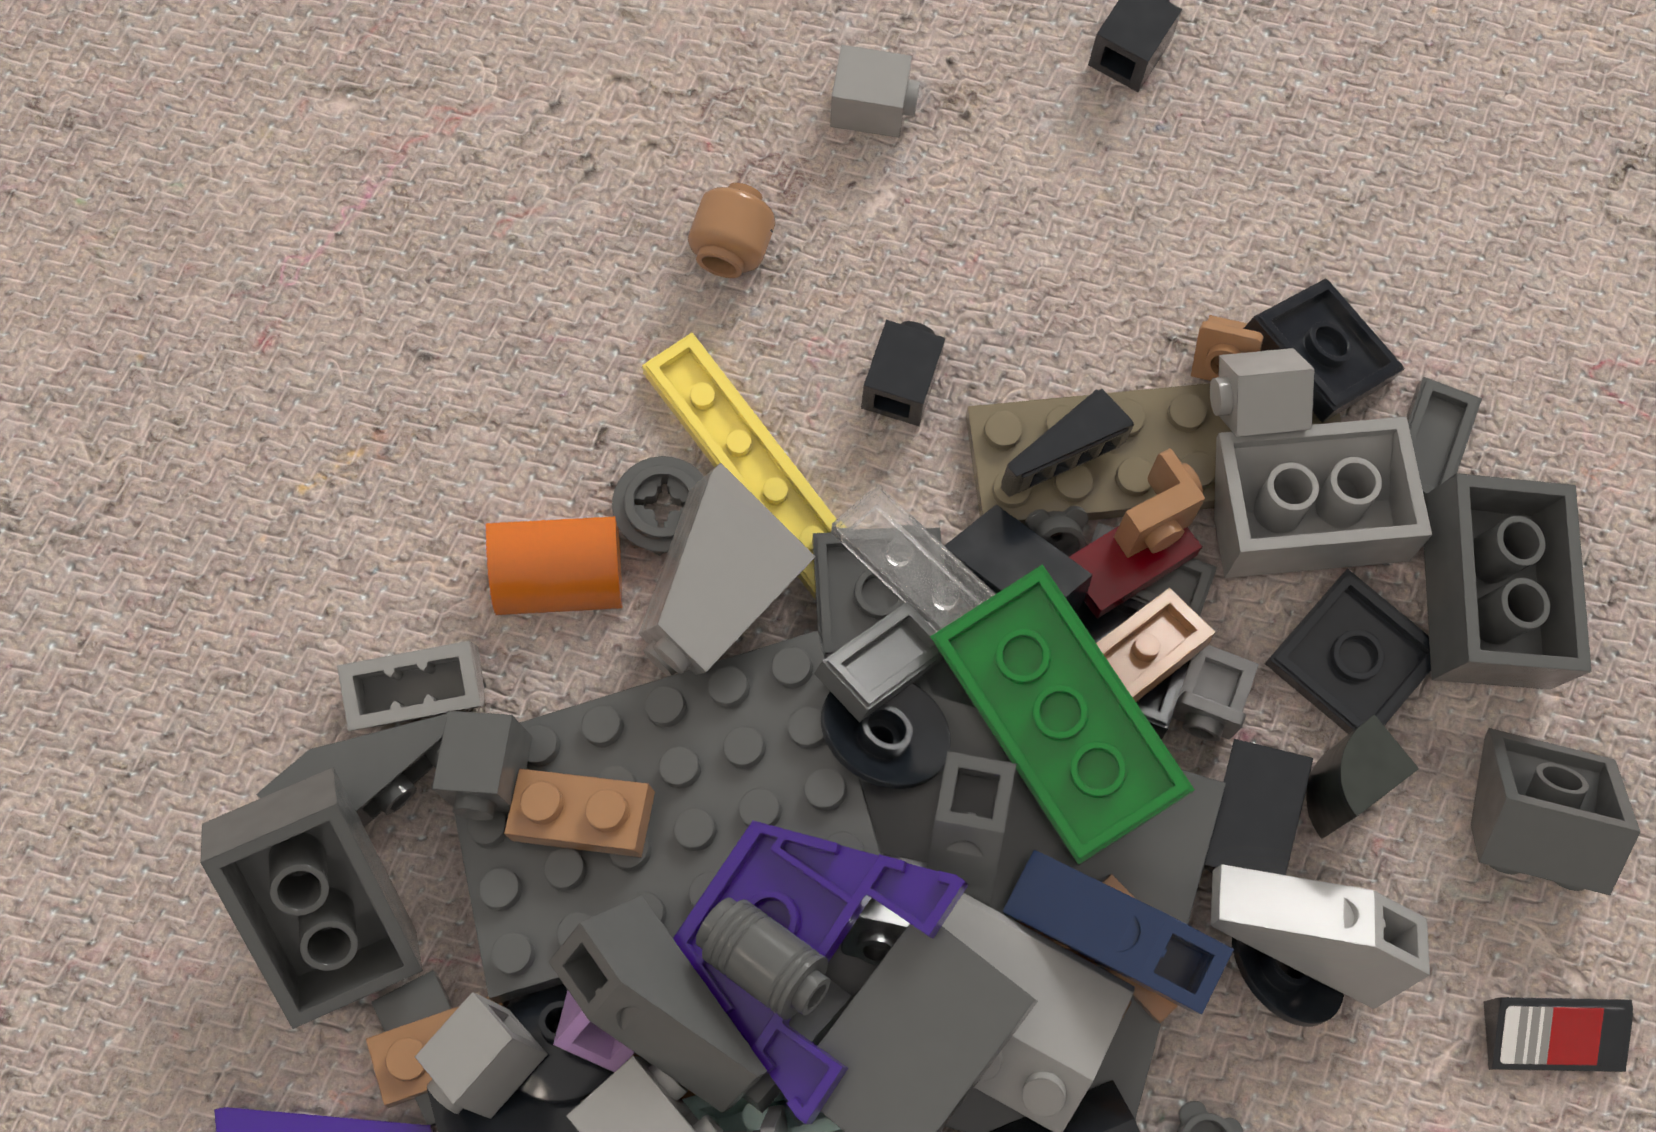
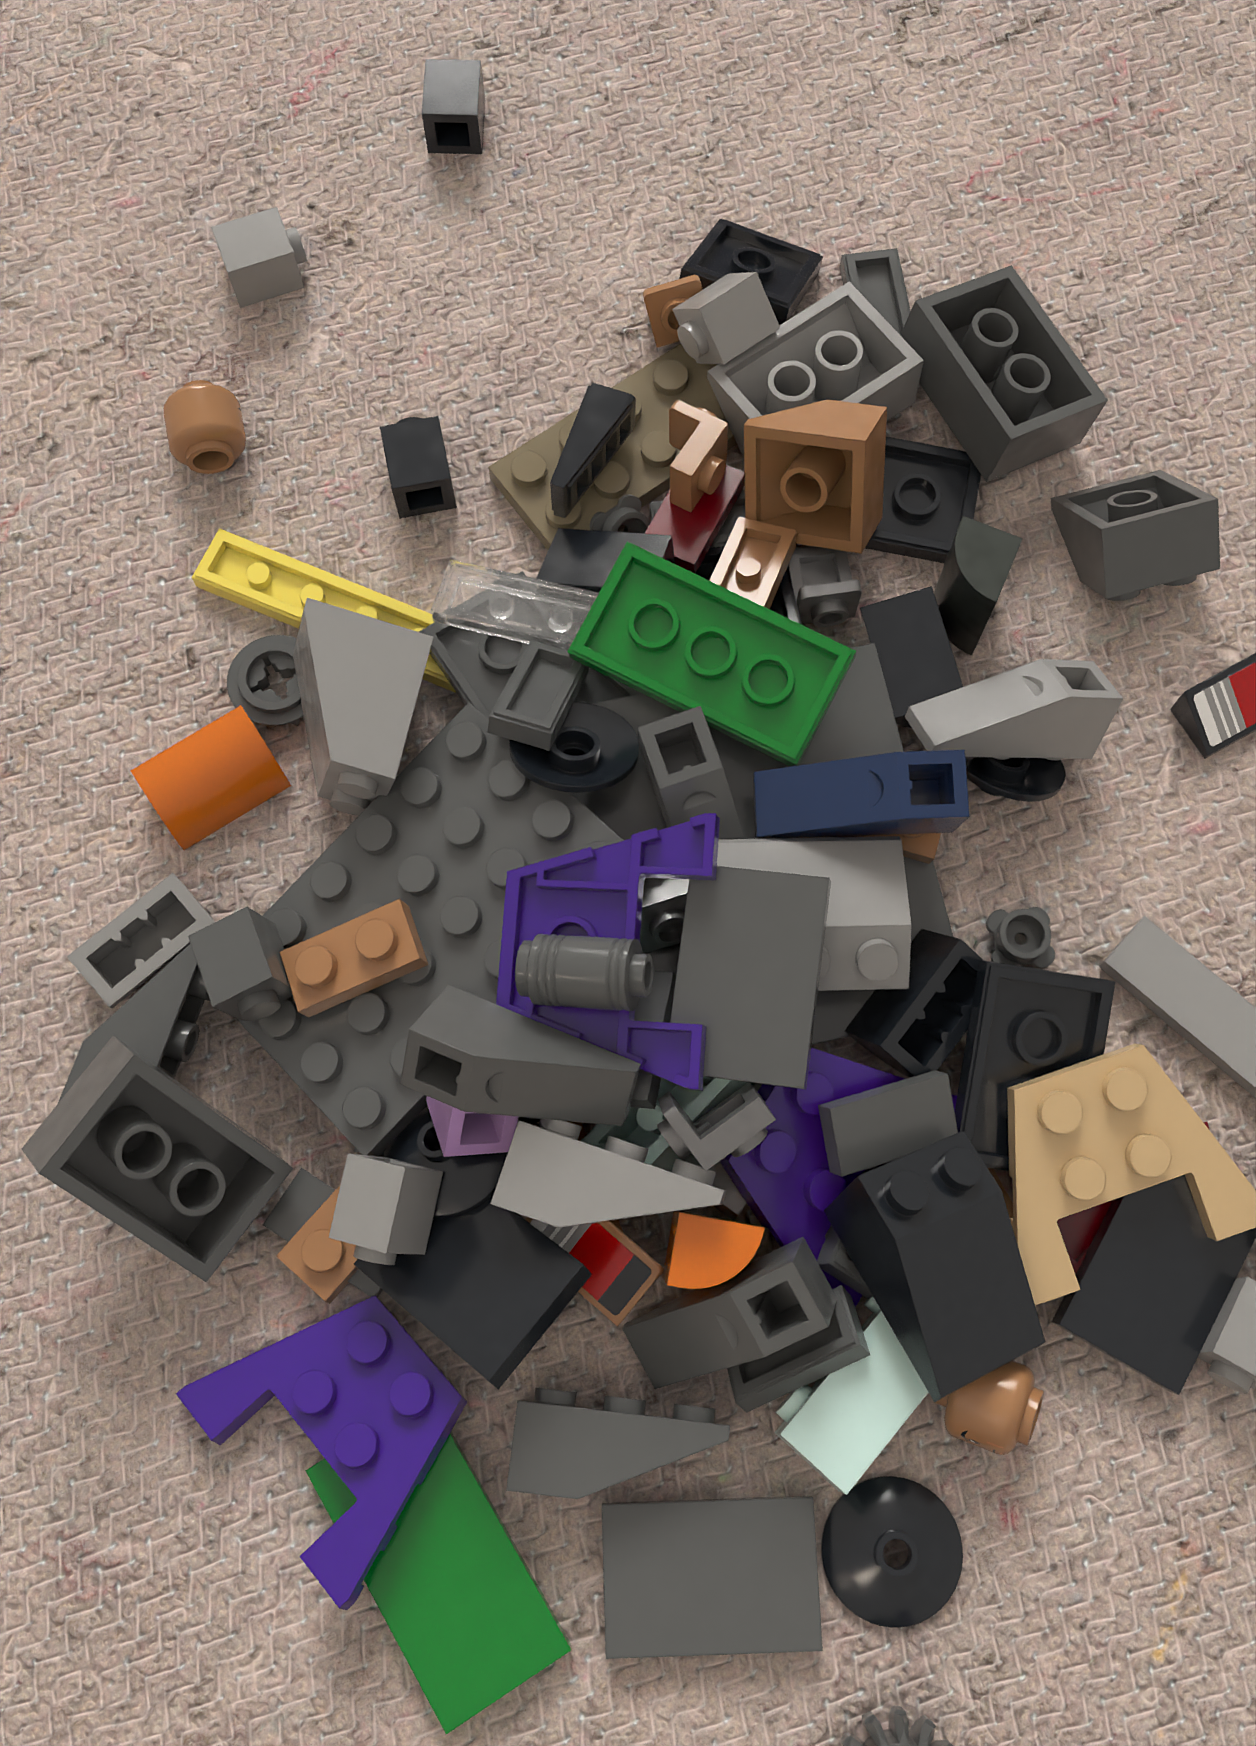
camera: 25 degrees left, 0 degrees up
none -> medium nougat slope [744,399,887,554]

